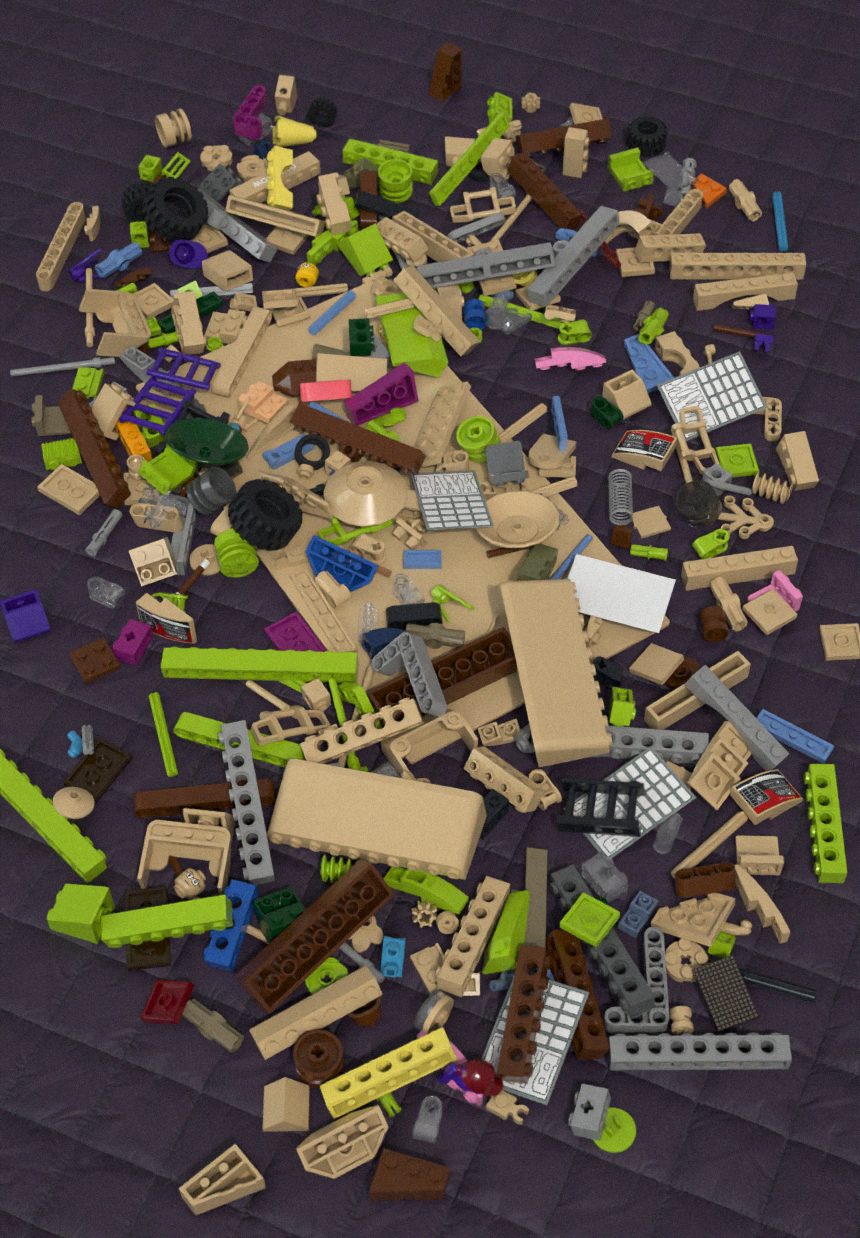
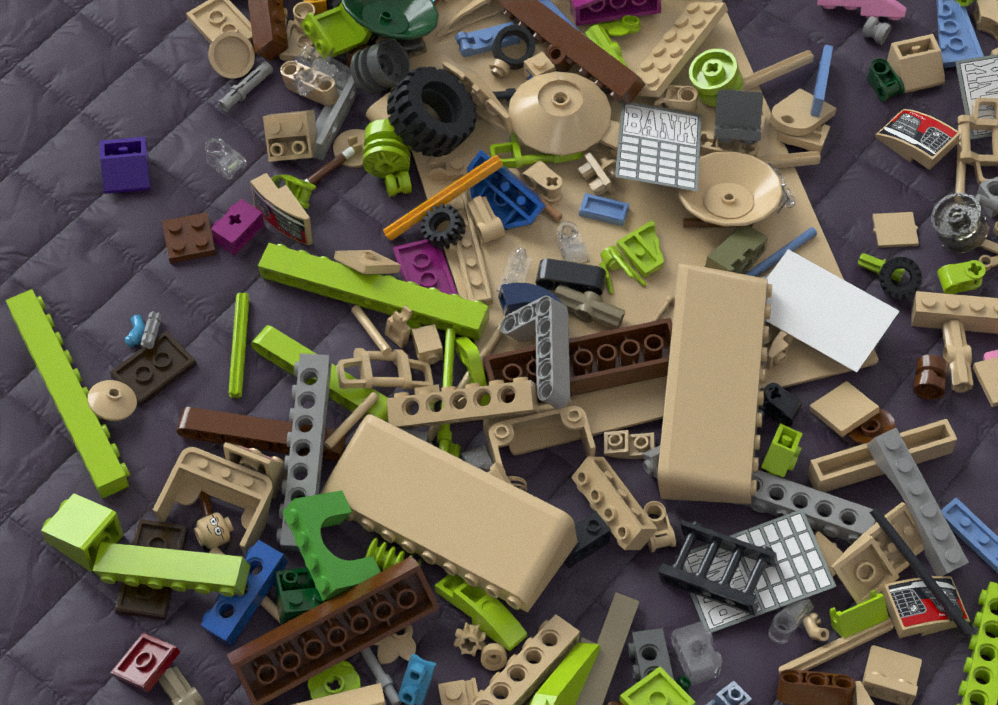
camera: 15 degrees right, 5 degrees up
light grey piece [608,469,633,525] -> none
reddish brown tile [611,525,633,548] -> none
none -> tan piece [208,32,255,79]
none -> bright green arch [282,490,380,601]
none -> tan bar [324,392,379,450]
none -> tan plate [334,250,401,274]
none -> light orange axle [383,155,503,240]
none -> lime wheel [384,171,412,197]
none -> tan plate [385,305,412,348]
none -> black tyre [420,204,466,250]
none -> lime wing [616,220,664,278]
none -> tan arm [803,613,829,641]
none -> lime hinge [829,589,889,639]
none -> light grey wheel [861,16,892,45]
none -> black bar [869,507,974,636]
none -> black tyre [879,256,922,299]

